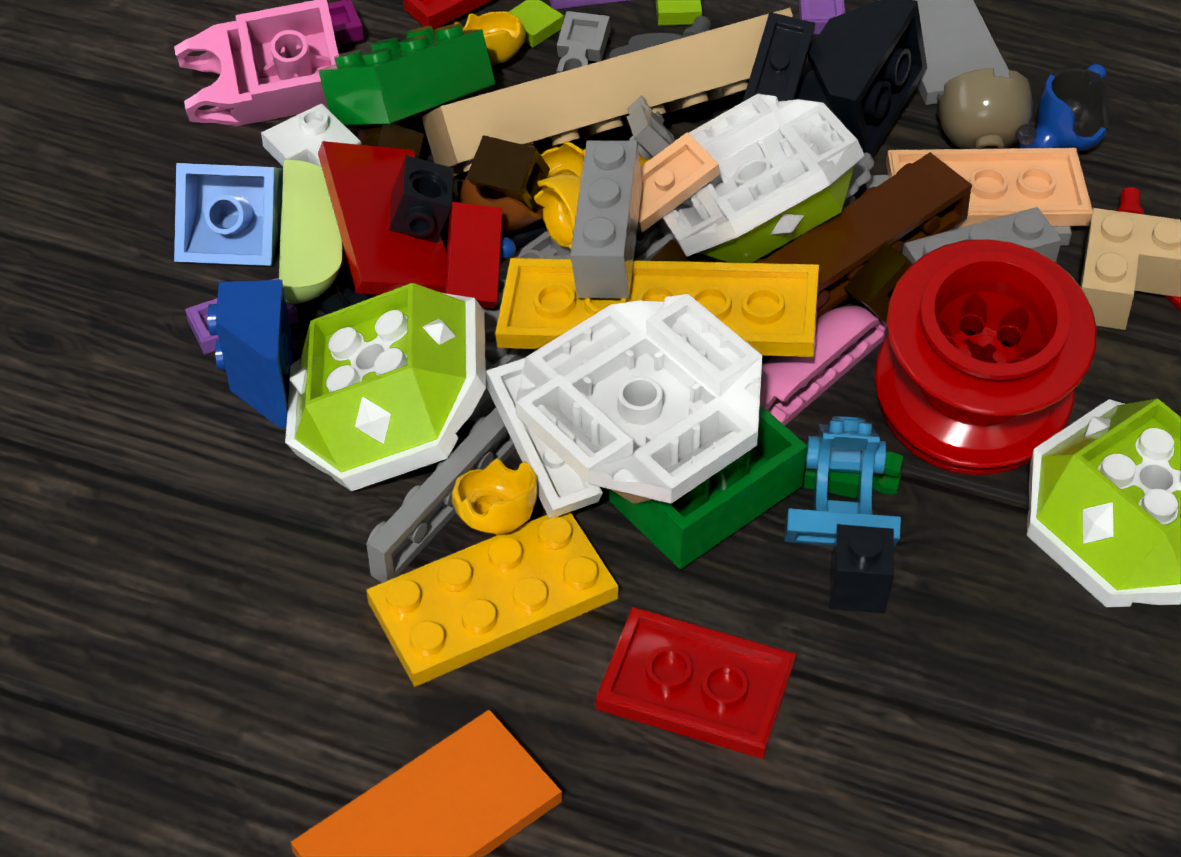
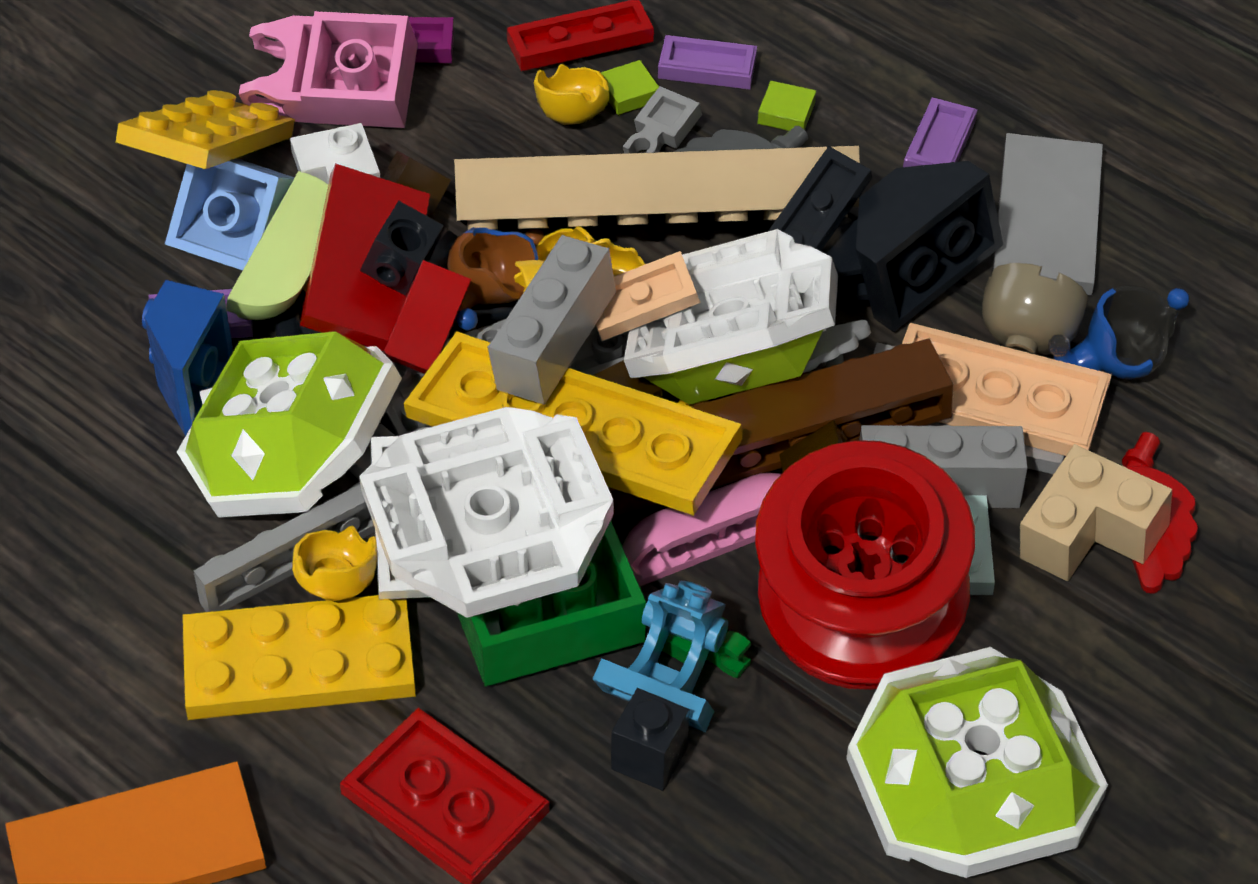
camera: 20 degrees right, 0 degrees up
green brick [318,23,495,125] -> none
dark brown panel [467,135,550,212] -> none
light grey plate [627,95,675,160] -> none
none -> yellow plate [116,90,295,169]

